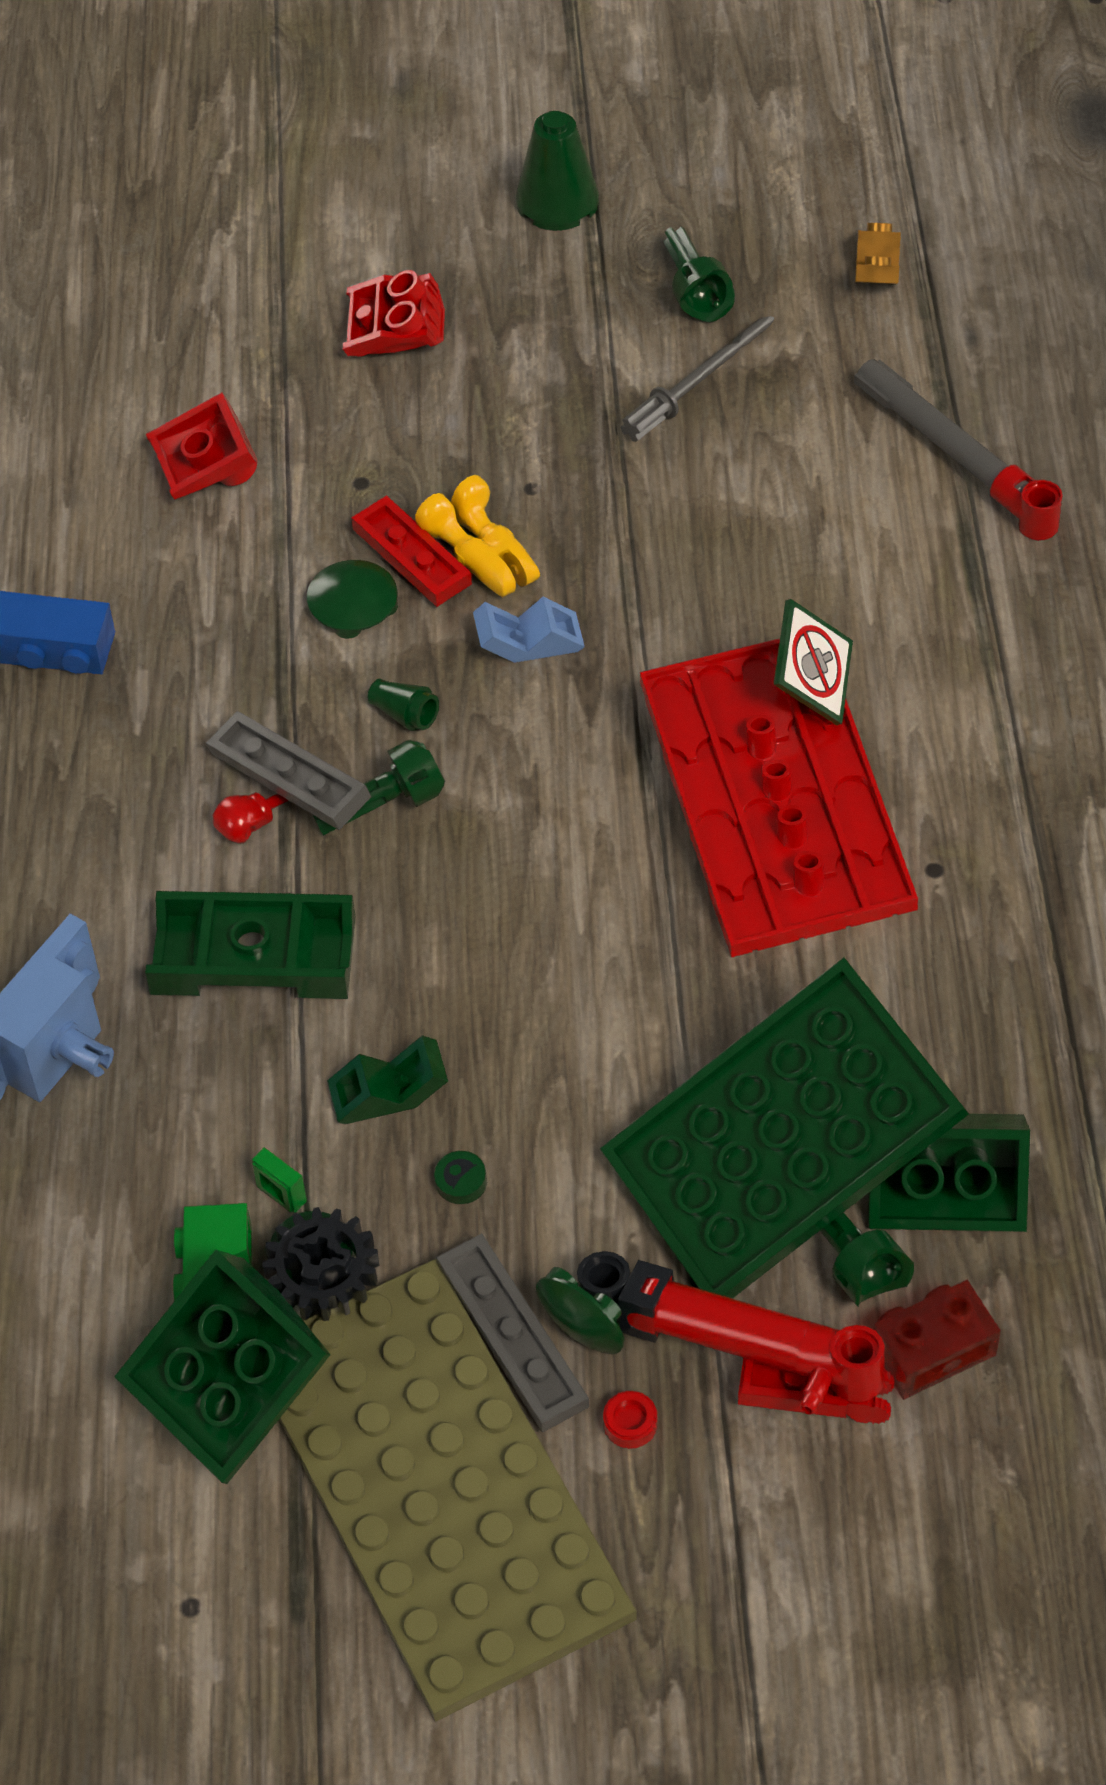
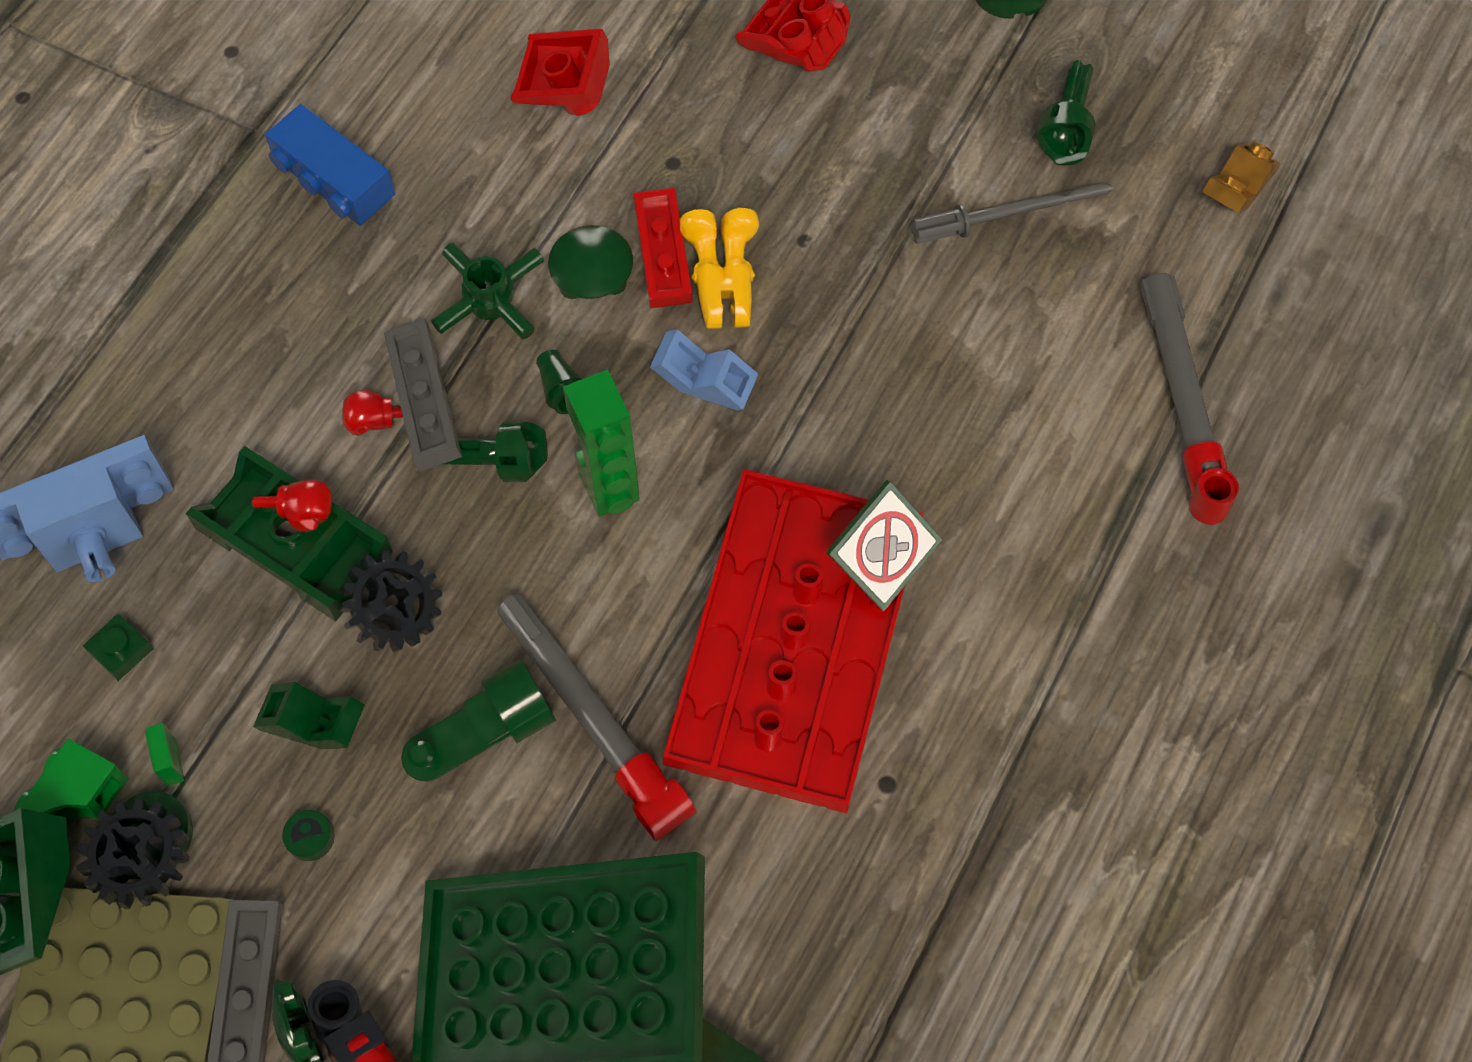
camera: 30 degrees right, 10 degrees up
none -> dark green plate [83,614,153,681]
none -> red piece [252,480,332,532]
none -> black gear [338,550,442,652]
none -> dark green piece [401,659,557,782]
none -> dark green bar [431,243,544,339]
none -> dark grey piece [497,594,696,841]
none -> green arch [563,369,640,517]

